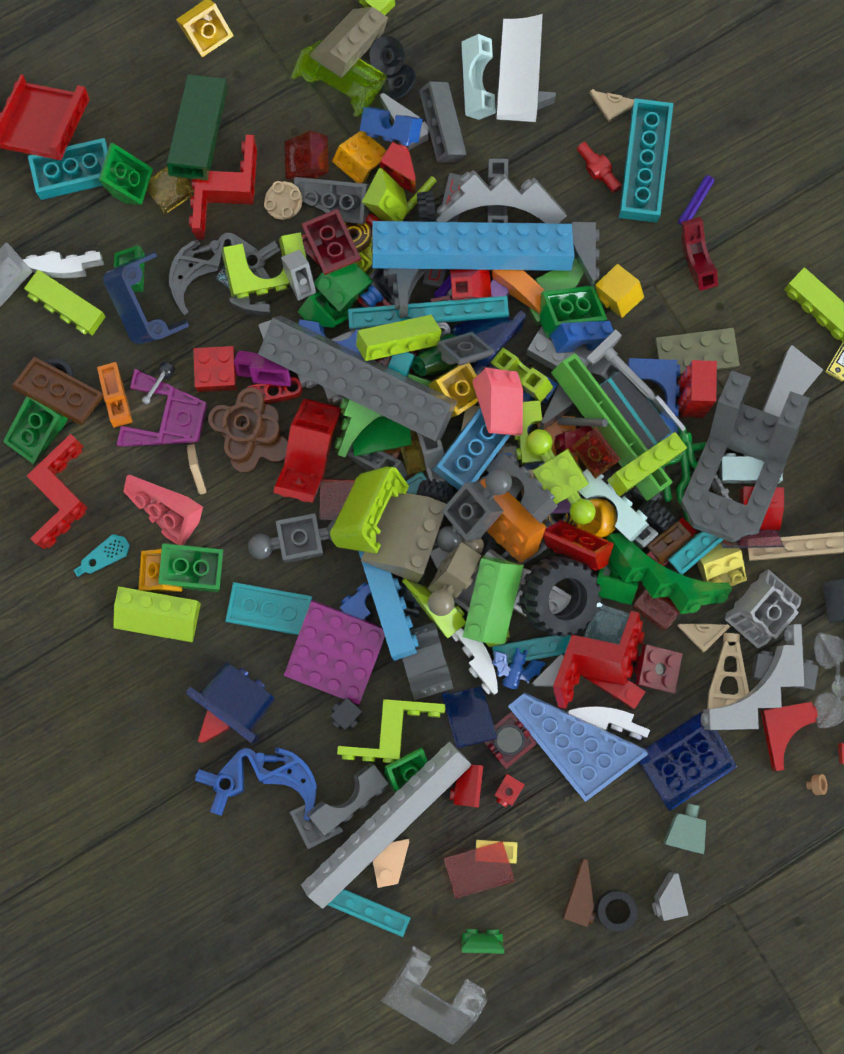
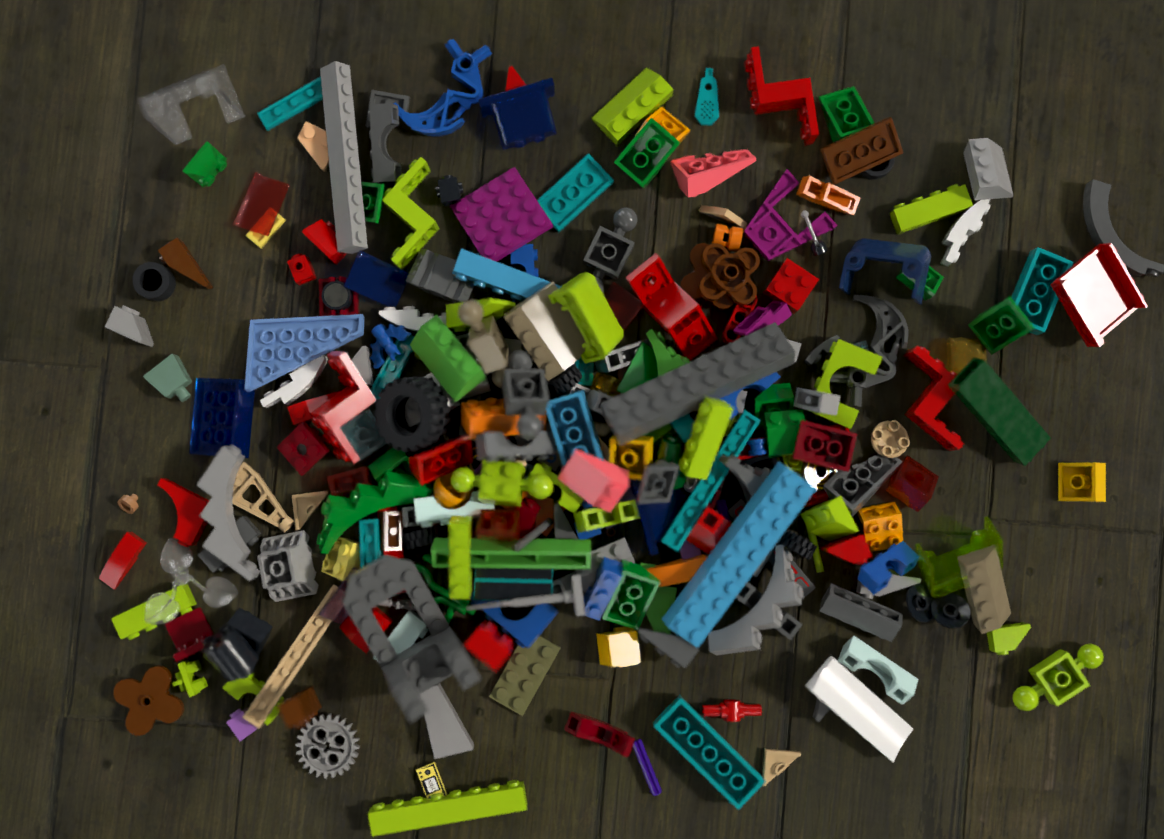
camera: 125 degrees right, 5 degrees up
none -> orange wheel [712,223,743,252]

